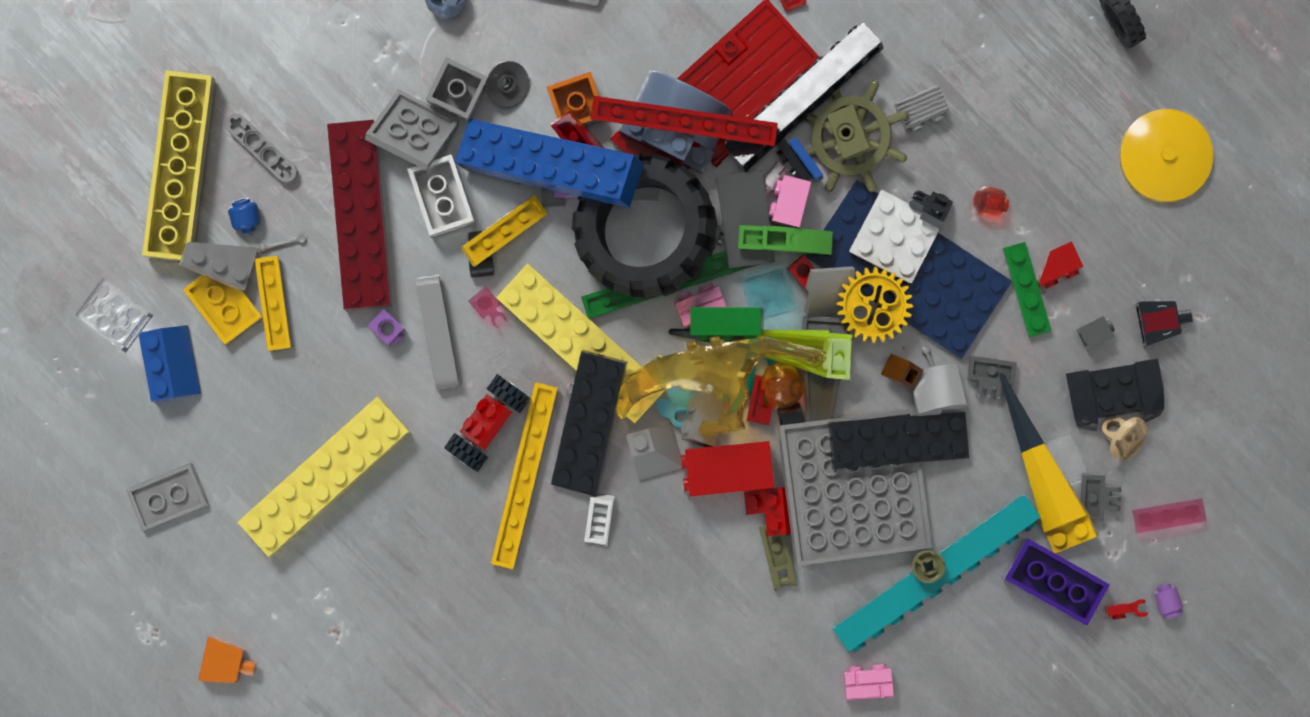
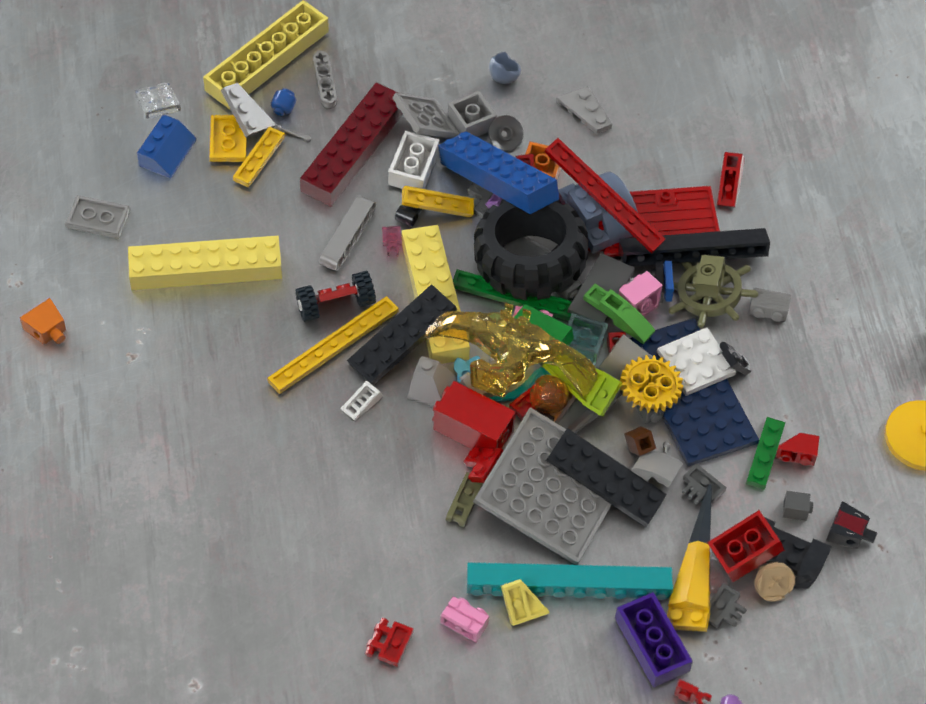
camera: 30 degrees right, 30 degrees down
medium lavender brick [367,309,405,346] -> none
olive wheel [911,550,945,583] -> none
clear red head [973,186,1009,219] -> none
clear pink plate [1132,498,1206,533] -> none
none -> light yellow wing [501,579,550,626]
none -> red brick [707,510,785,582]

